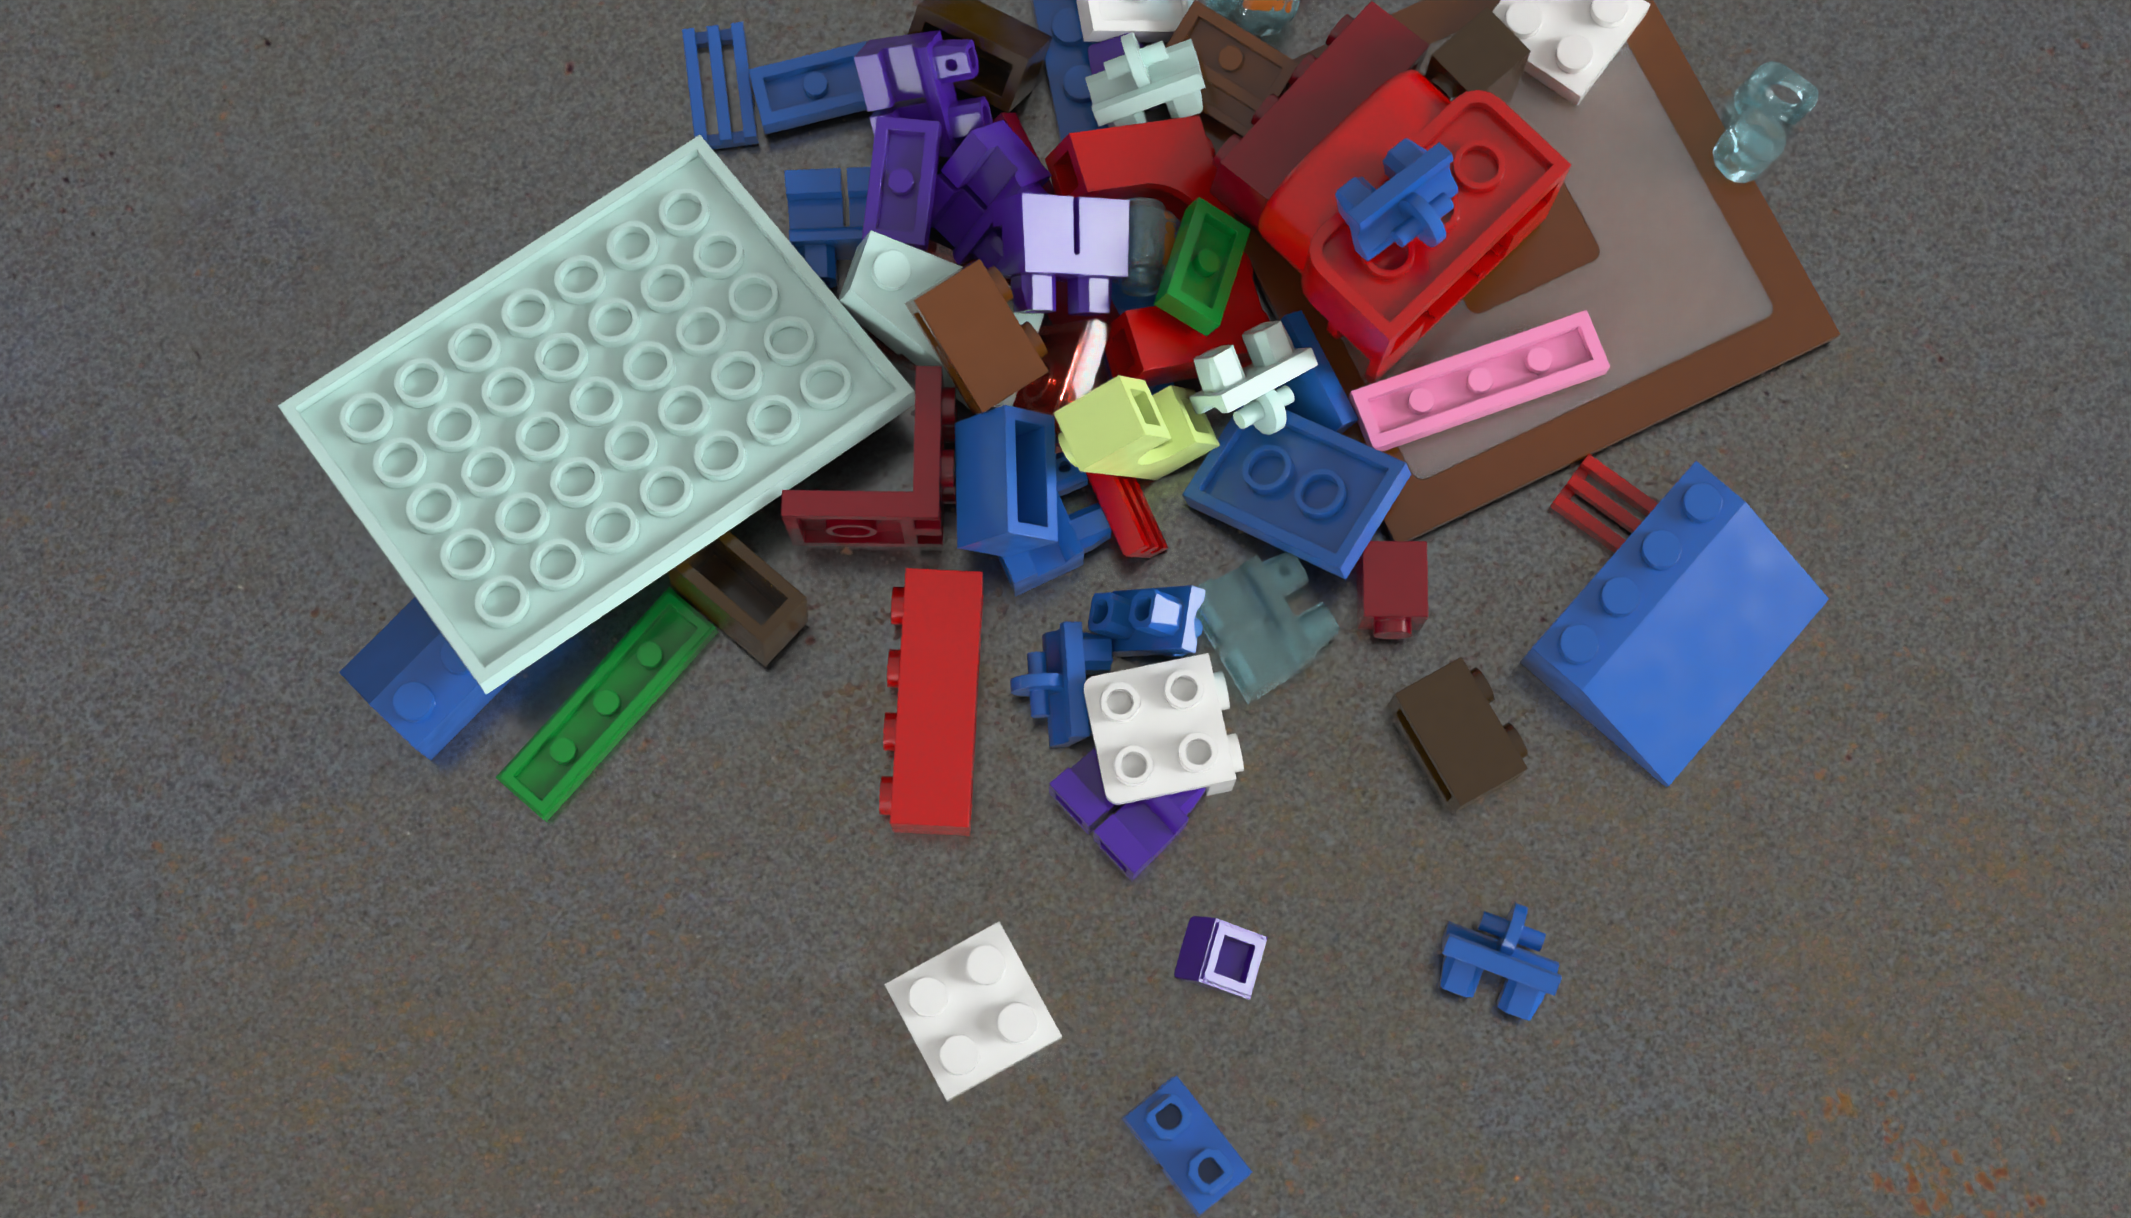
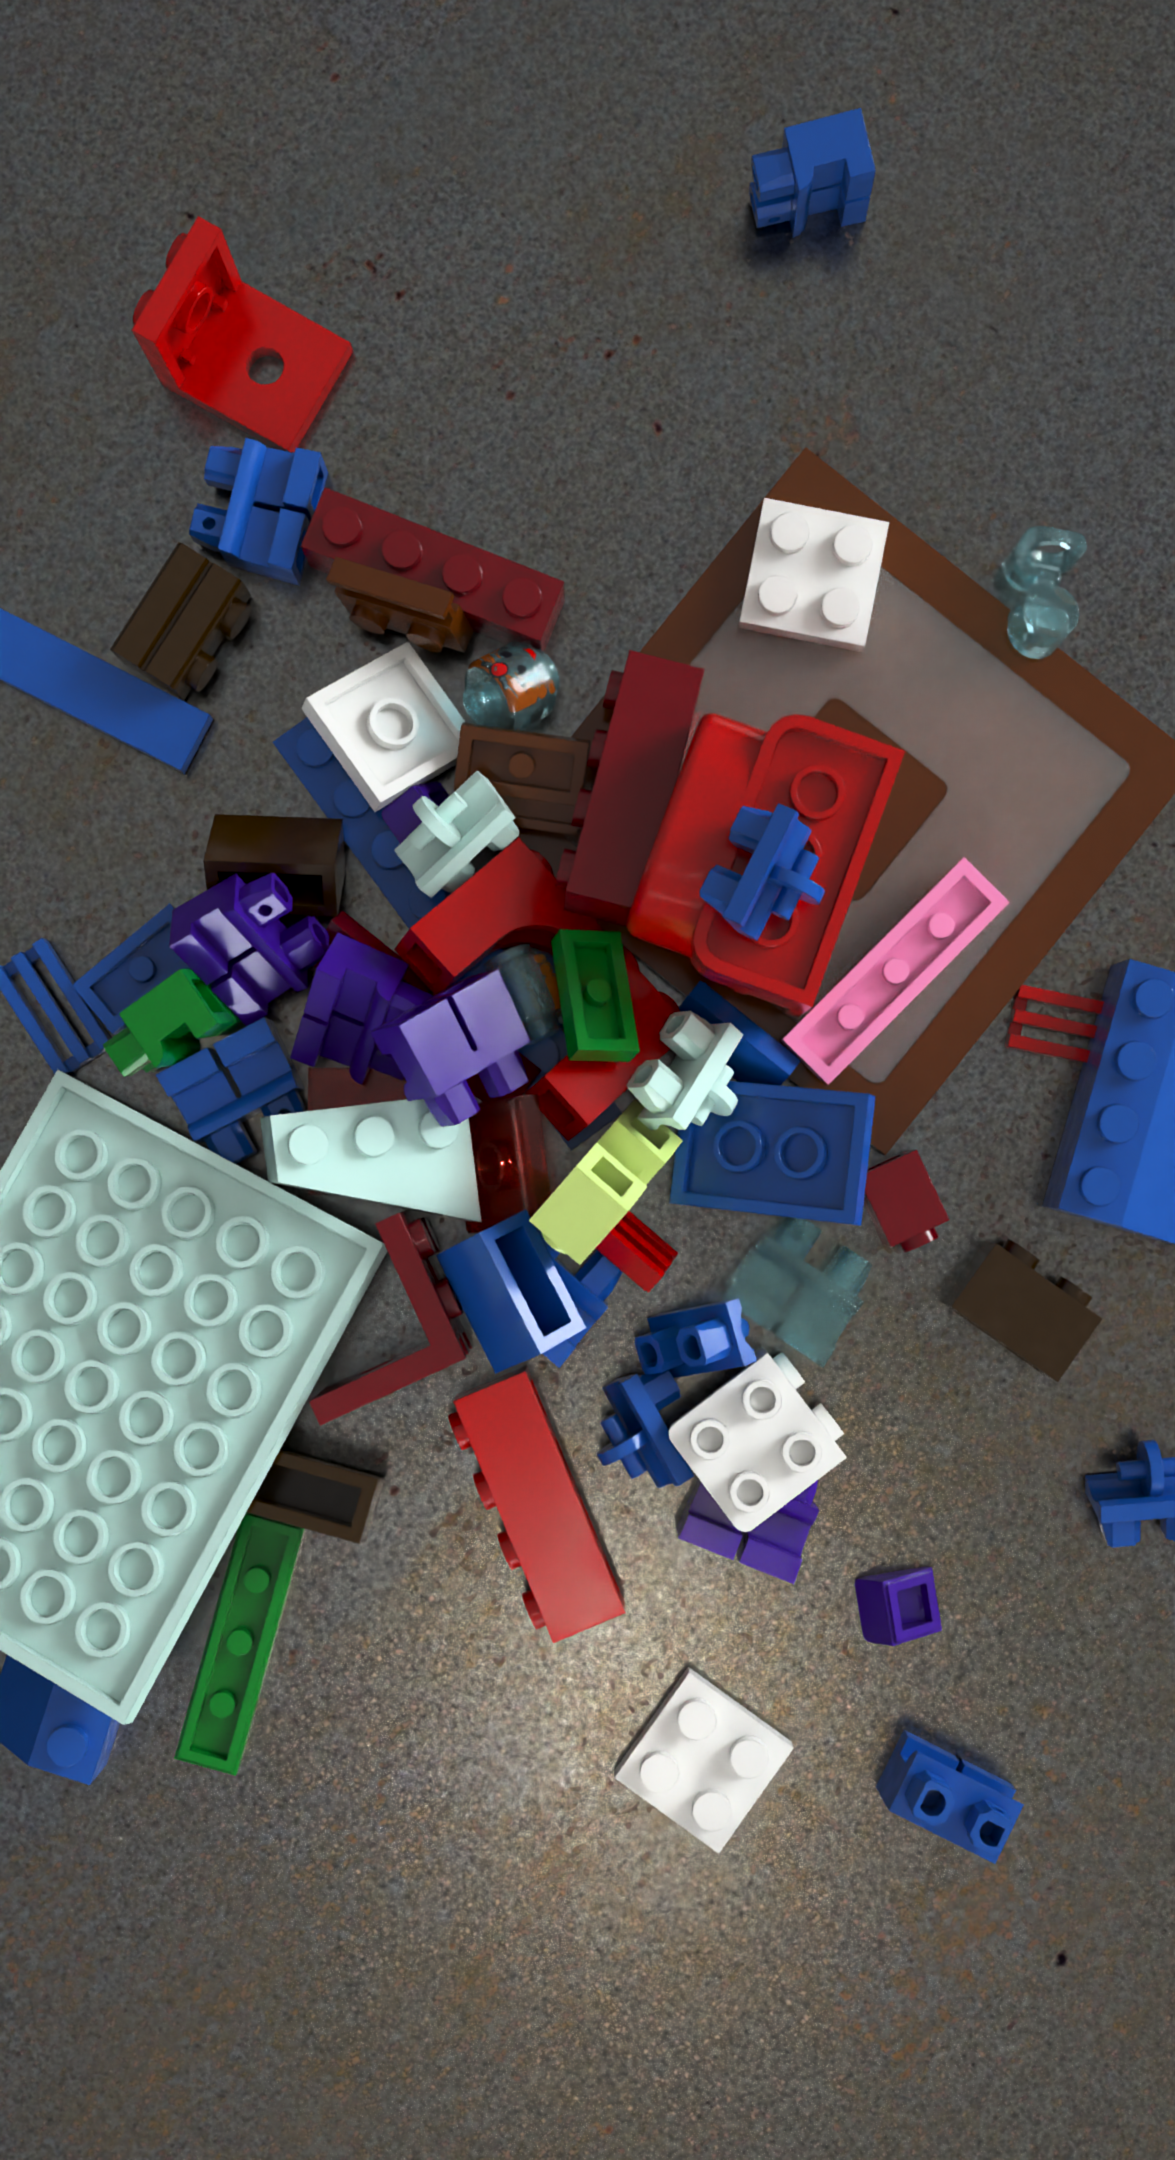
camera: 25 degrees left, 10 degrees up
dark purple plate [862,116,943,251] -> none
reddish brown brick [905,259,1049,414] -> none
dark brown brick [1425,7,1531,104] -> none
none -> green hips [103,969,245,1077]

